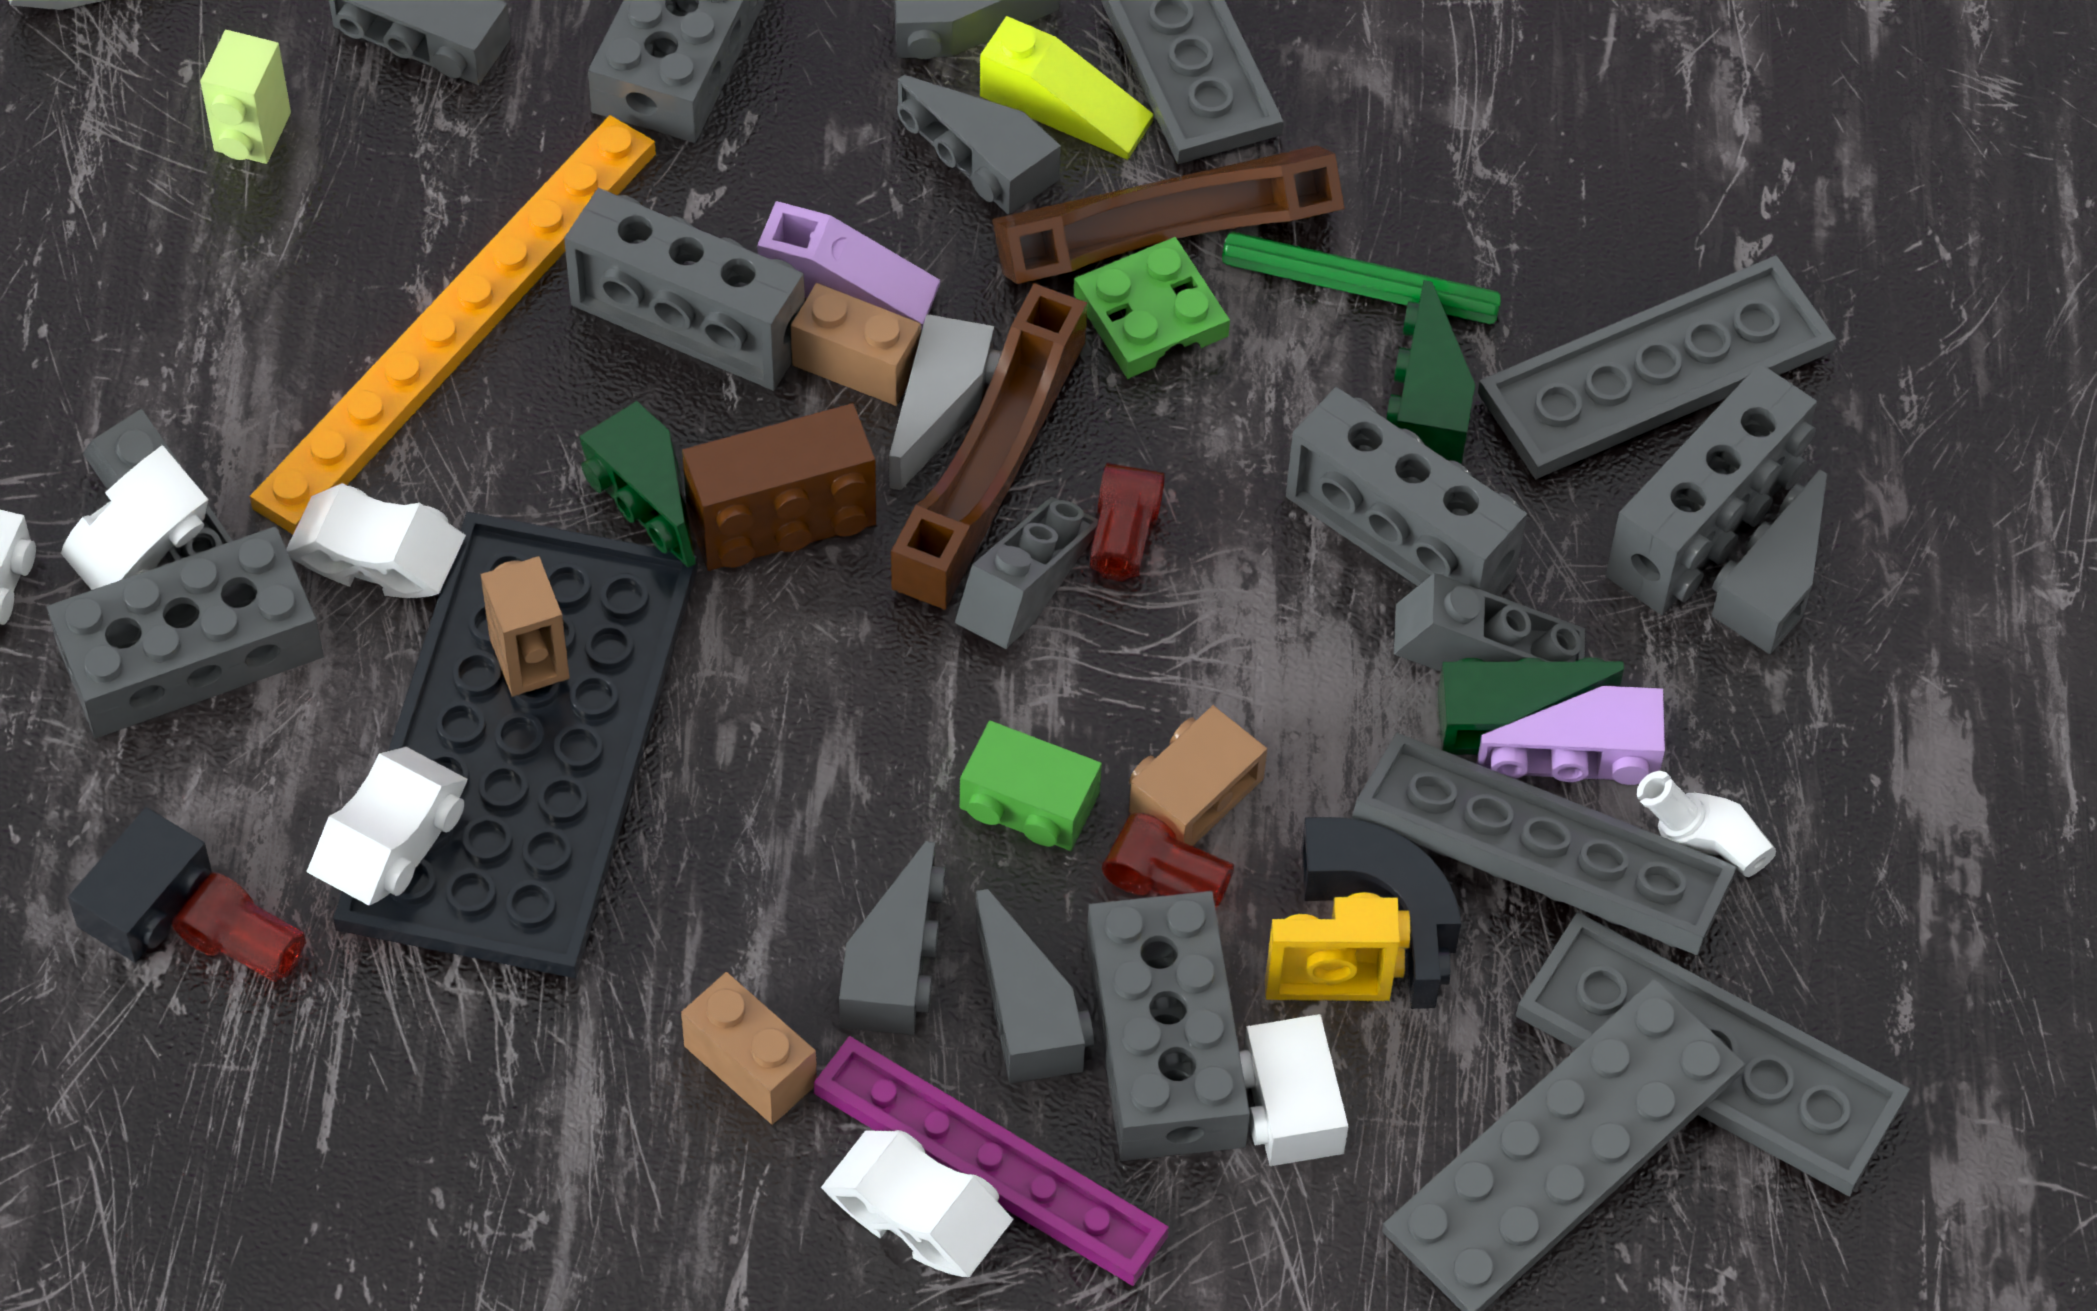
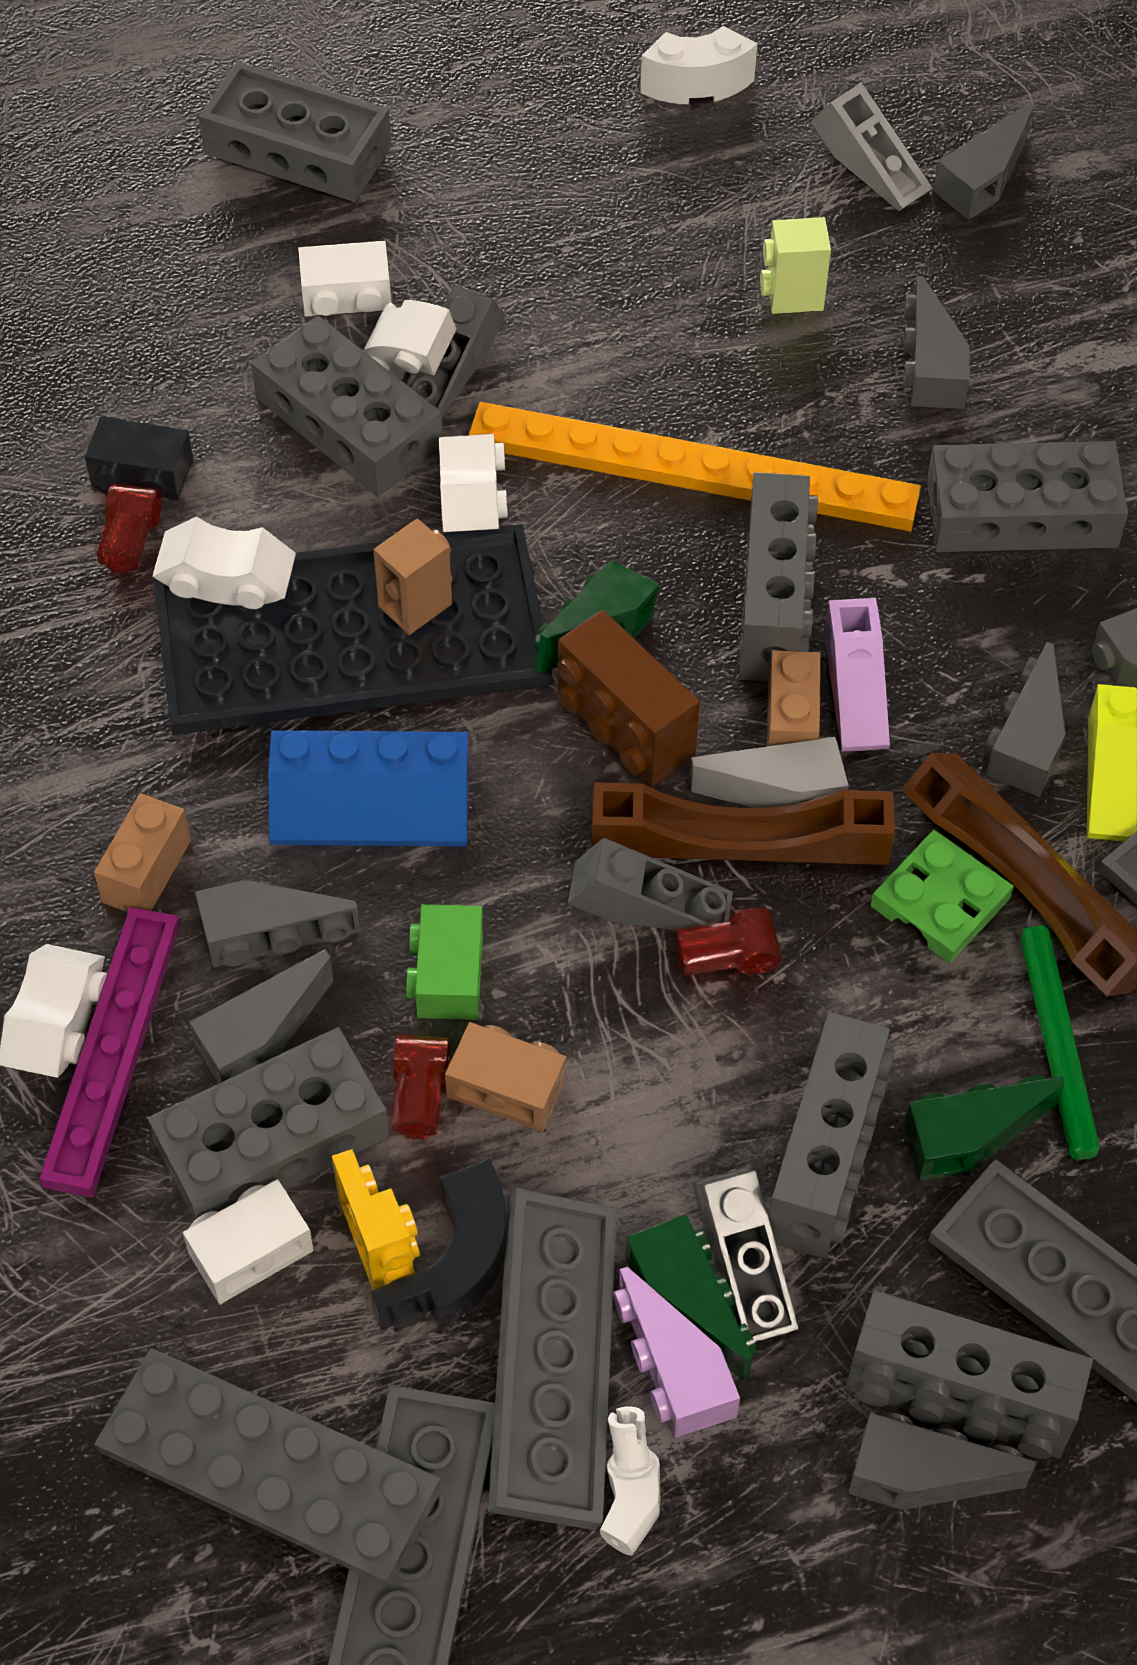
camera: 70 degrees right, 0 degrees up
none -> blue slope [268,730,469,846]

